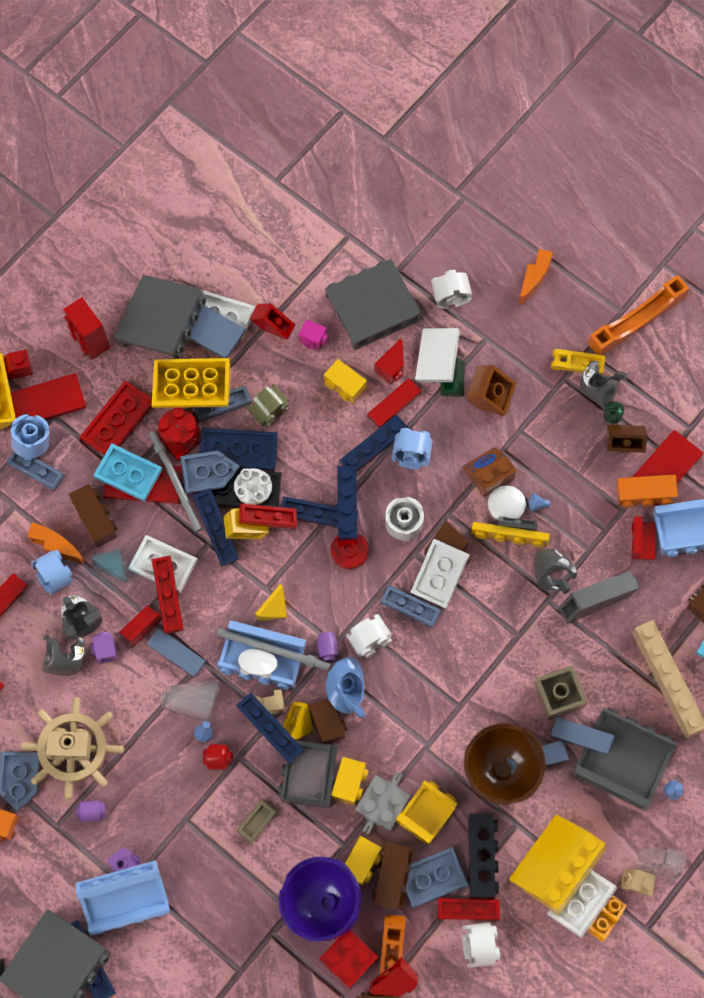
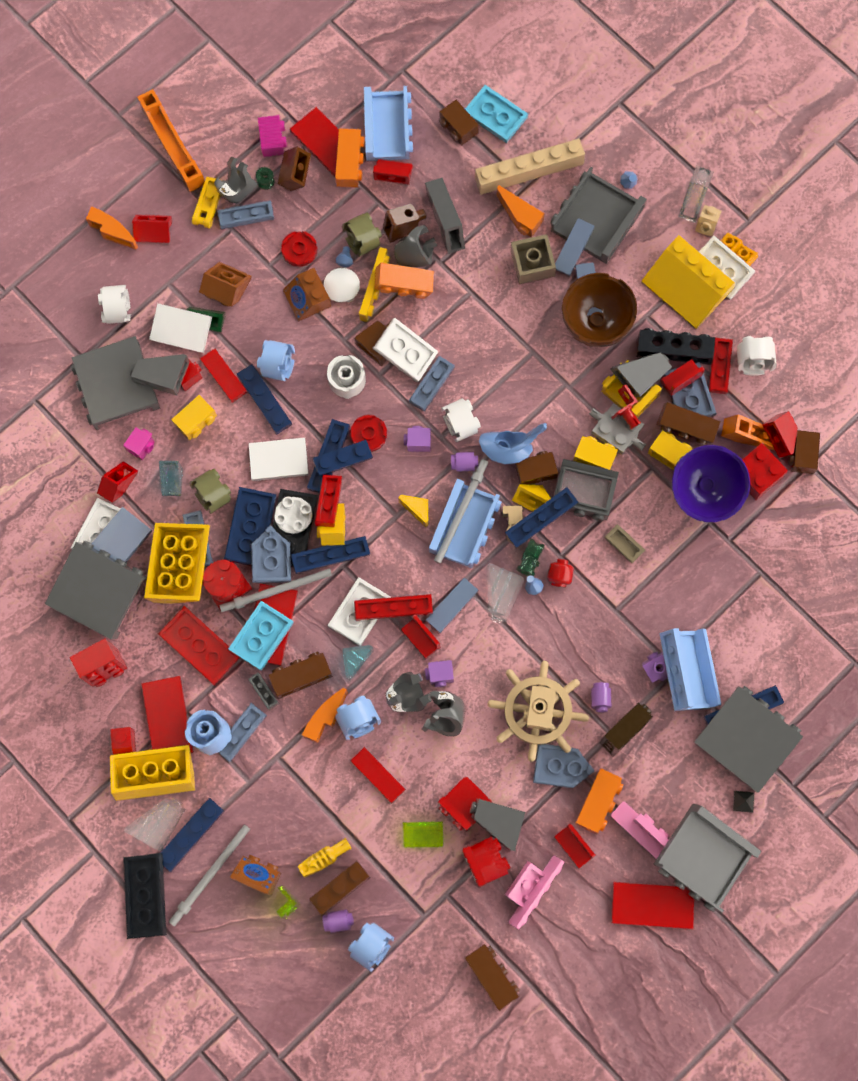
camera: 80 degrees left, 5 degrees up
white dish [238,648,277,678] -> none
dark blue plate [337,466,357,540] -> none
dark grey slope [497,516,537,531] -> none
none -> dark grey slope [130,354,189,396]
none -> red panel [132,215,172,243]
none -> clear light blue slope [159,460,183,496]
none -> sand blue tile [217,200,274,229]
none -> dark grey piece [248,672,279,711]
none -> white tile [249,438,309,481]
none -> dark pink brick [258,115,287,157]
none -> red tile [281,231,318,267]
none -> dark blue plate [313,440,373,477]
none -> olive brick [342,212,382,257]
none -> brick [374,263,434,299]
none -> reddish brown torso [382,204,427,243]
none -> medium lavender brick [404,426,431,452]
none -> orange slope [497,185,545,238]
none -> clear green wheel [516,555,540,577]
none -> clear green wheel [523,538,545,562]
none -> dark brown window [599,702,653,757]
none -> slope [610,352,672,397]
none -> red bracket [611,384,641,430]
none -> red panel [660,359,705,396]

